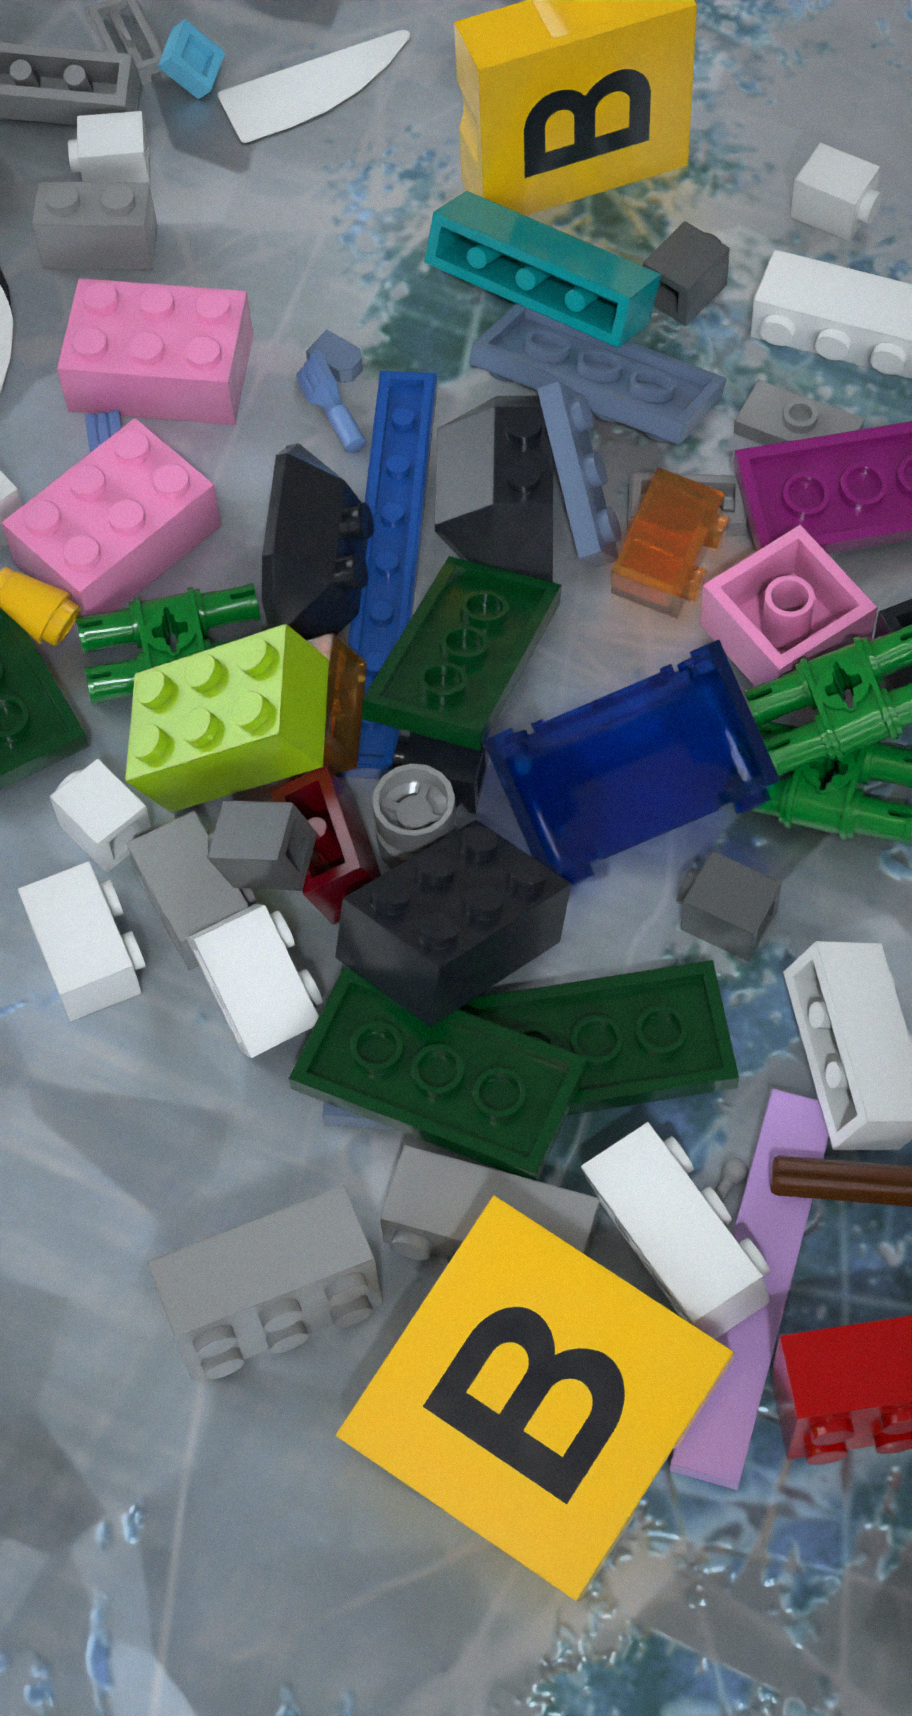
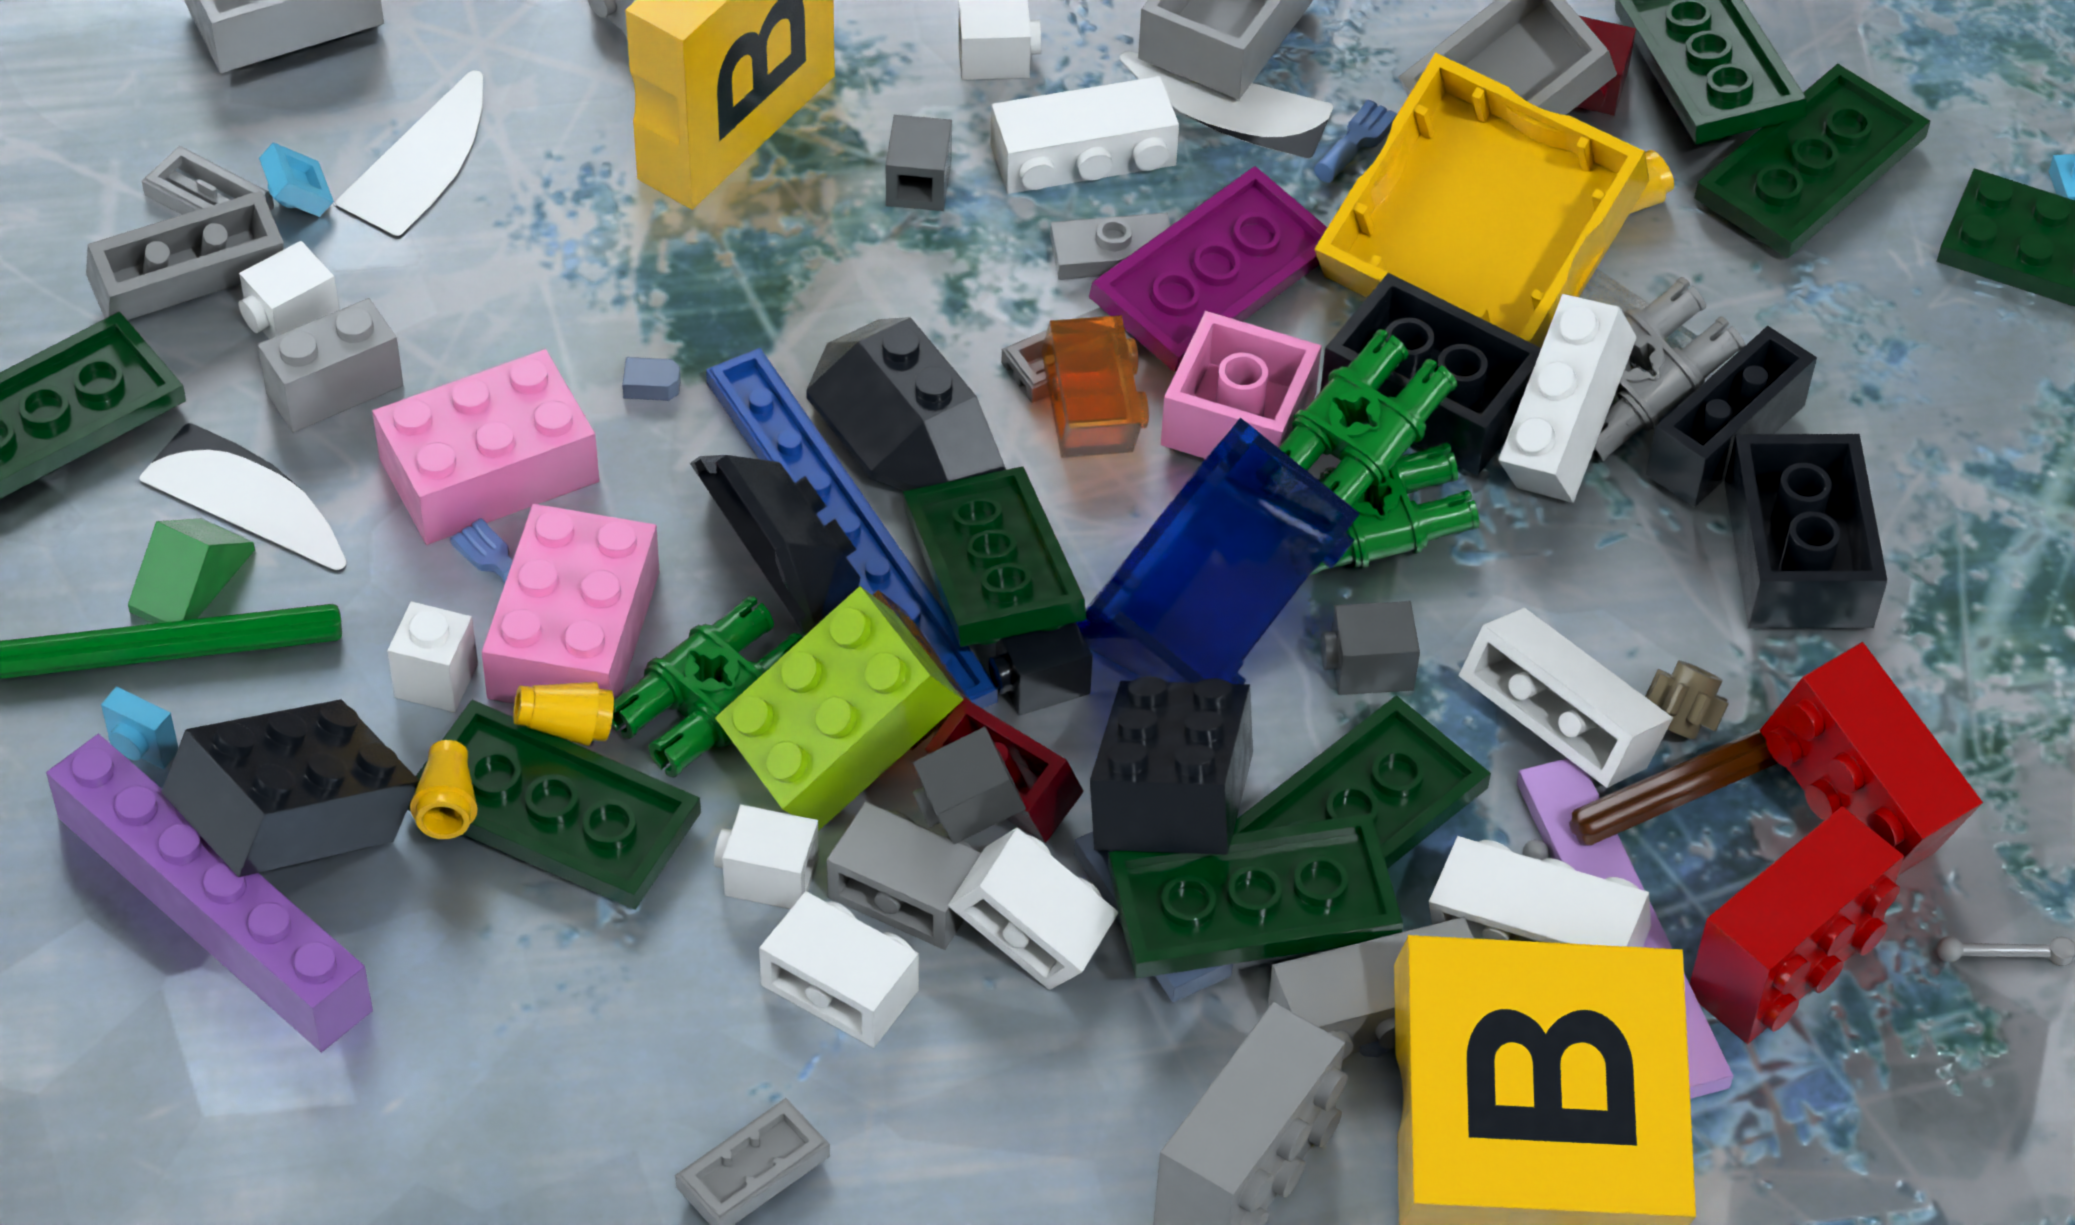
camera: 40 degrees left, 10 degrees down
medium blue piece [296,350,366,453] -> none
light grey wheel [372,763,457,869] -> none
teal brick [424,191,661,348] -> none
sand blue plate [469,304,727,445] -> none
sand blue plate [537,381,622,567] -> none

